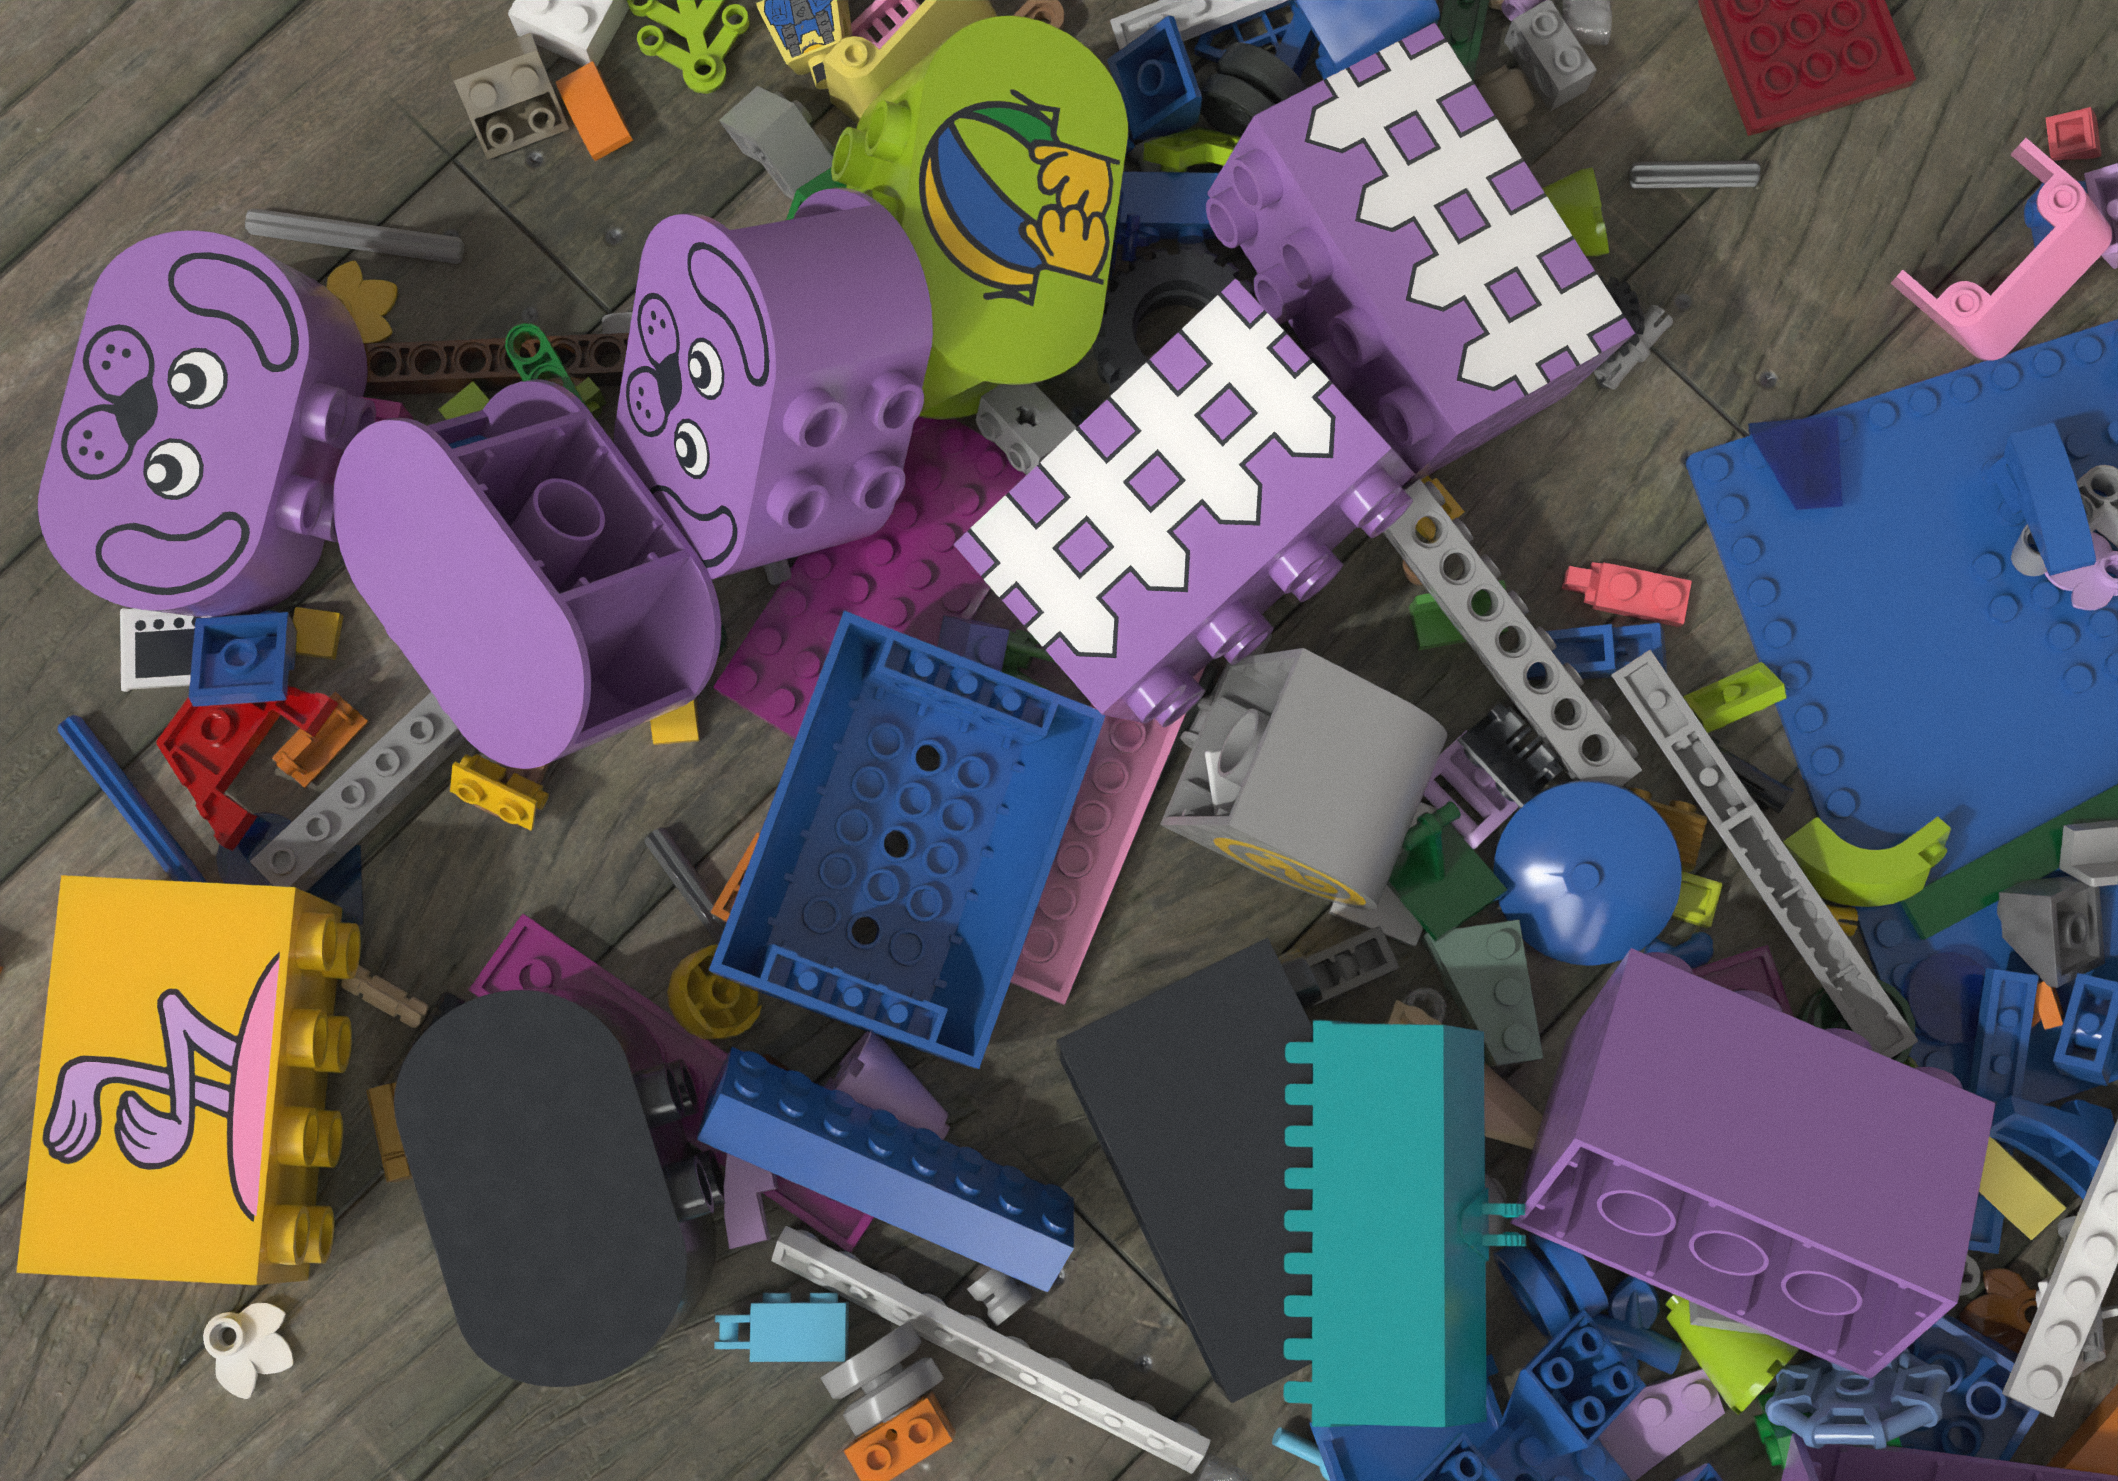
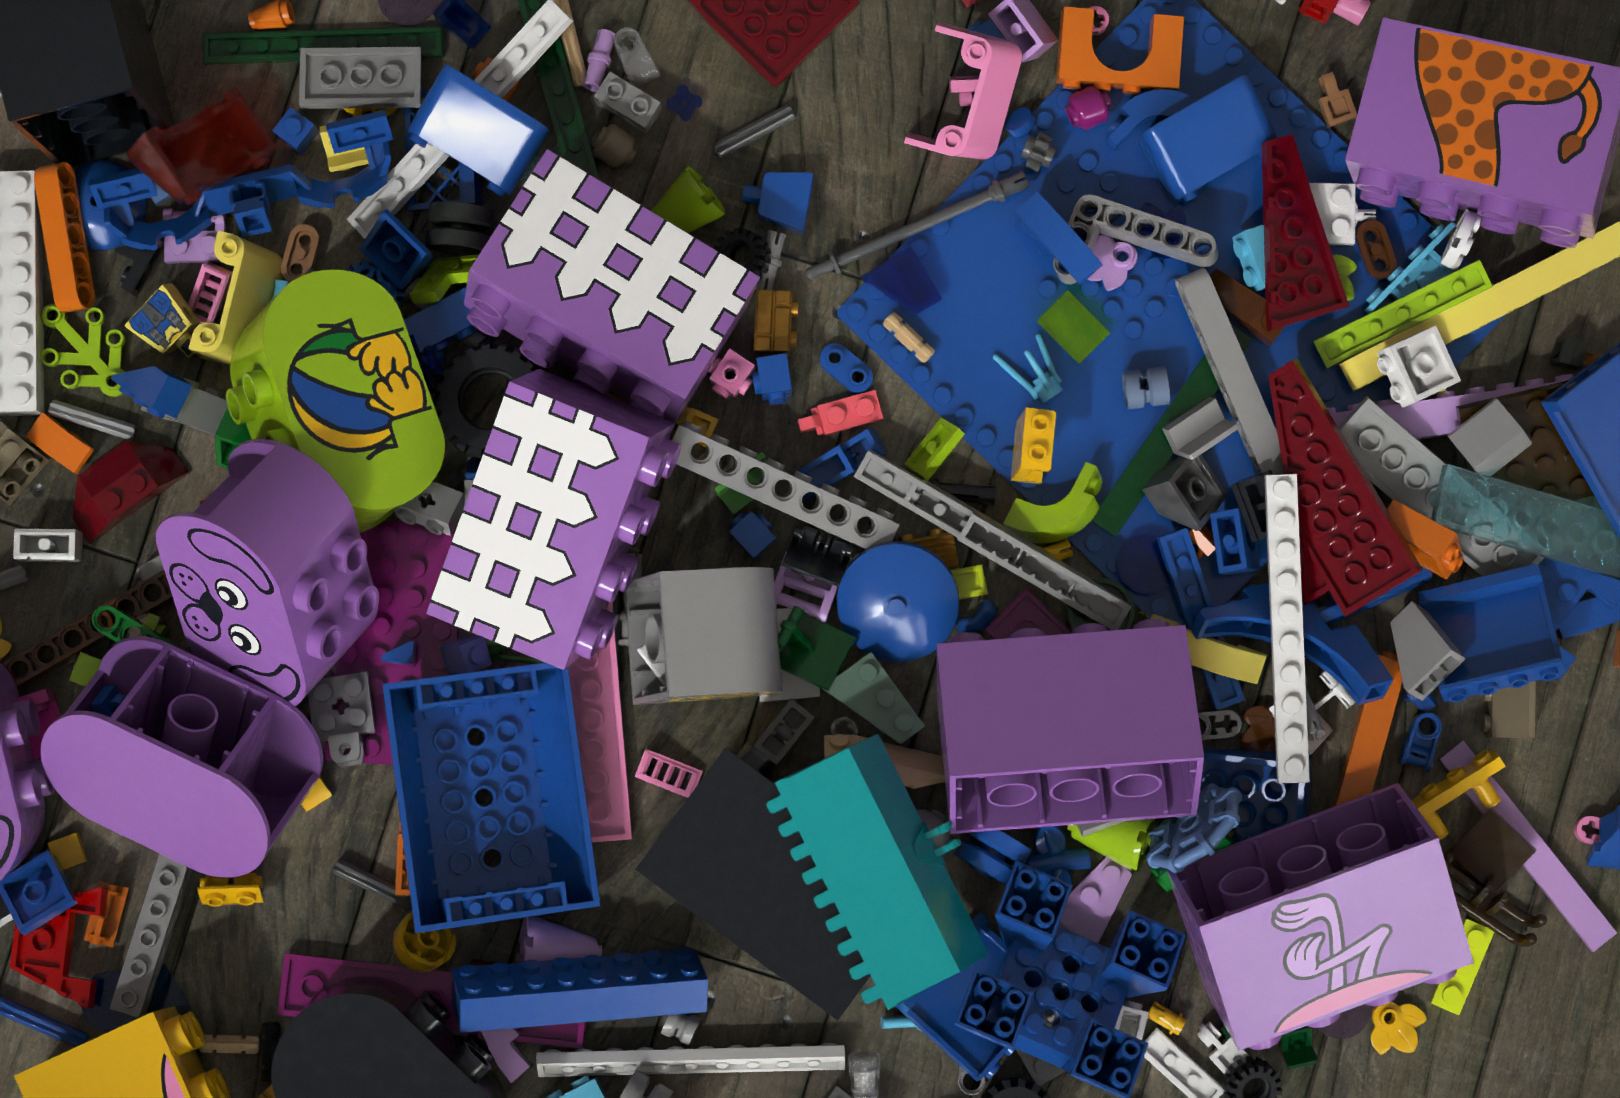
camera: 25 degrees left, 5 degrees up
none -> white brick [13,529,83,562]
none -> light grey axle [48,400,137,440]
none -> dark red wedge [73,440,190,543]
none -> blue slope [111,366,193,418]
none -> light grey plate [308,671,376,768]
none -> blue slope [381,640,417,665]
none -> bright pink slope [635,749,703,798]
none -> clear blue plate [666,85,702,121]
none -> bright pink brick [708,349,755,399]
none -> blue brick [729,511,776,560]
none -> blue torso [742,172,813,234]
none -> blue brick [752,353,792,405]
none -> pearl gold brick [754,290,798,355]
none -> dark grey bar [805,170,1030,279]
none -> blue plate [820,343,873,394]
none -> tan axle [883,312,935,363]
none -> bright pink tile [949,75,979,106]
none -> medium azure plant [993,334,1063,403]
none -> blue tile [1004,107,1036,137]
none -> yellow panel [1011,407,1056,484]
none -> dark grey gear [1021,132,1057,172]
none -> clear neon green plate [1036,290,1110,364]
none -> sand blue wheel [1122,366,1170,410]

